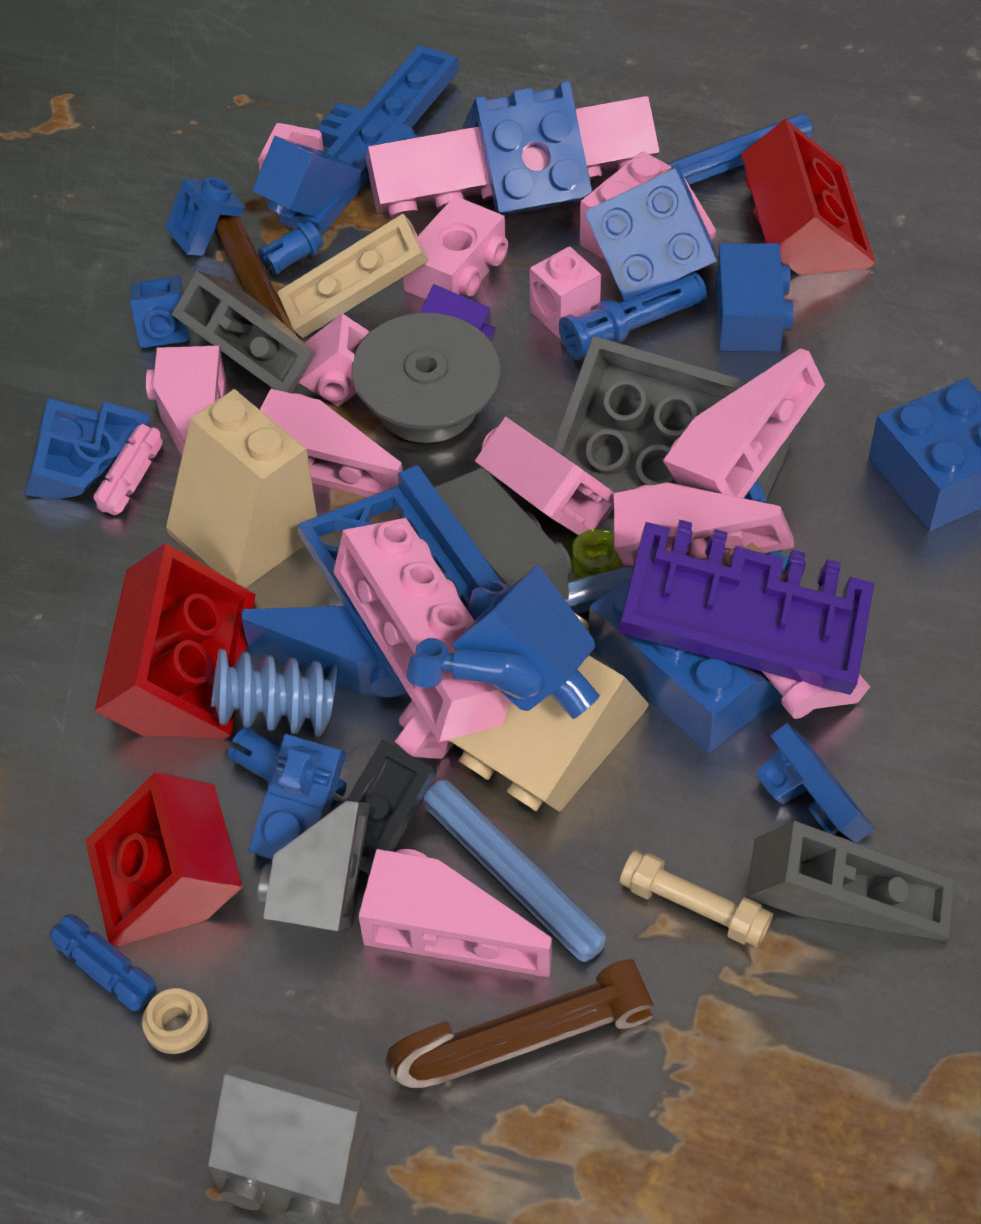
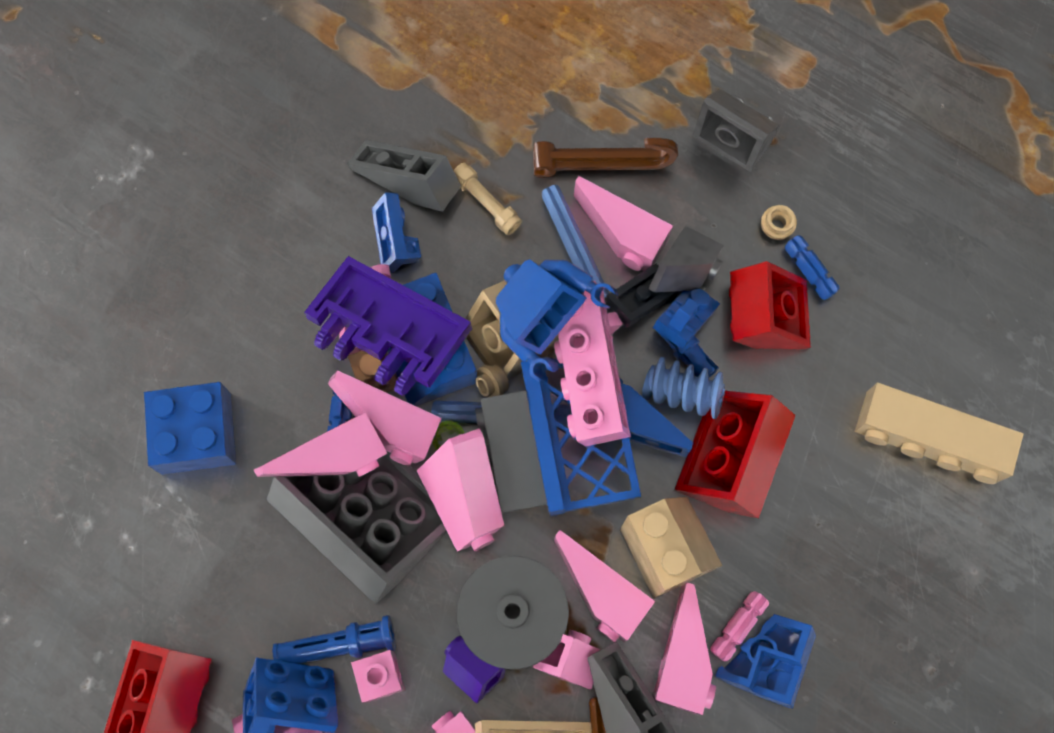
camera: 165 degrees left, 20 degrees up
blue brick [716,243,793,352] -> none

